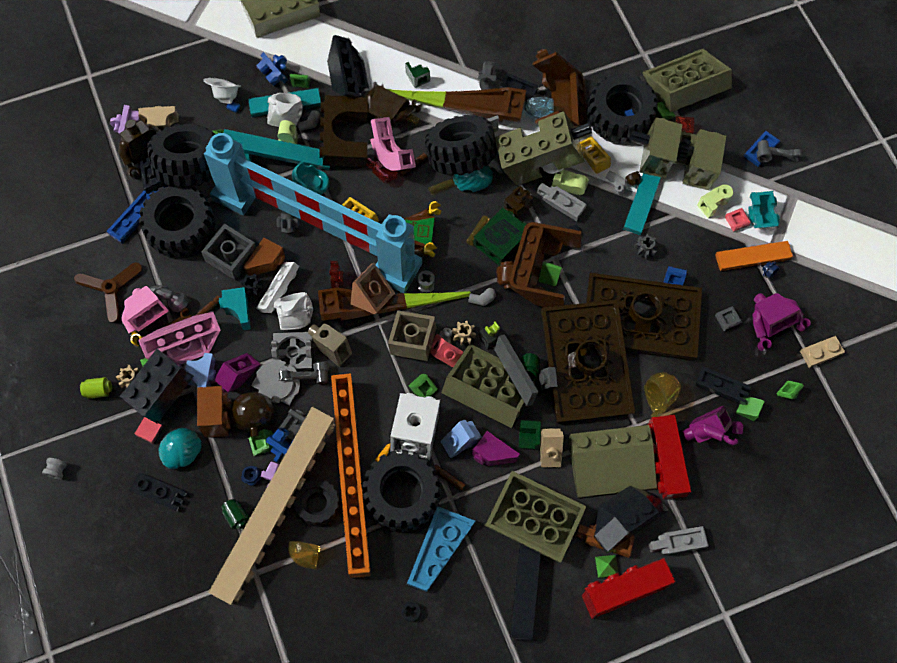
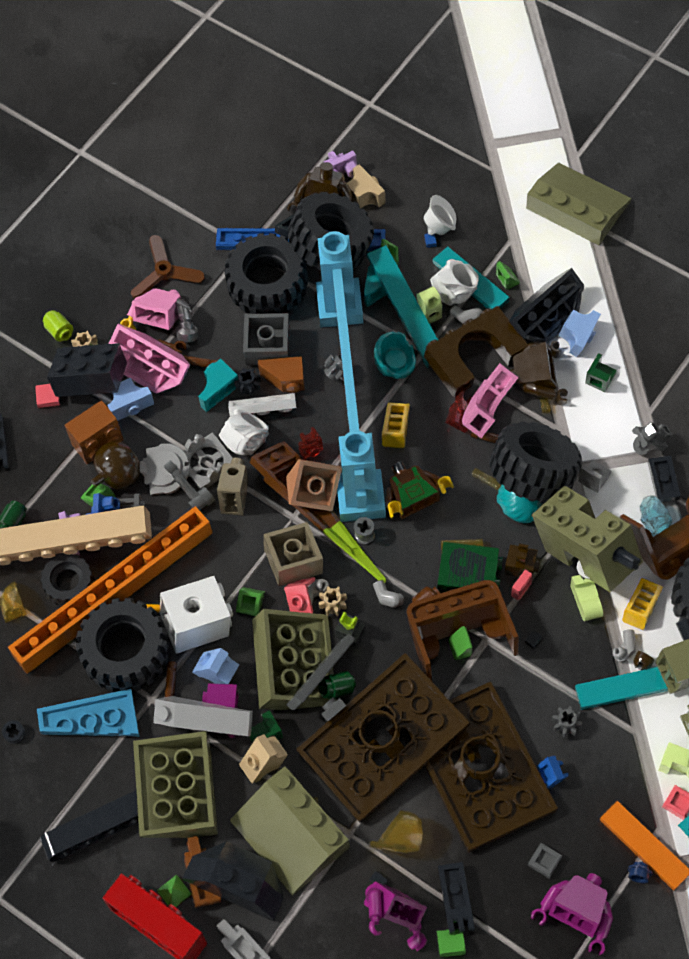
camera: 65 degrees right, 5 degrees down
teal piece [159,428,202,469] -> none
magenta slope [215,353,261,392] -> none
dark blue plate [241,466,261,486] -> none
blue hips [257,52,288,86] -> none
reddish brown plate [388,87,526,123] -> none
light grey hinge [537,183,587,221] -> none
red brick [647,415,691,499] -> none
none -> light grey slope [154,696,253,736]
none -> coral tile [511,570,532,600]
none -> light blue brick [558,310,601,357]

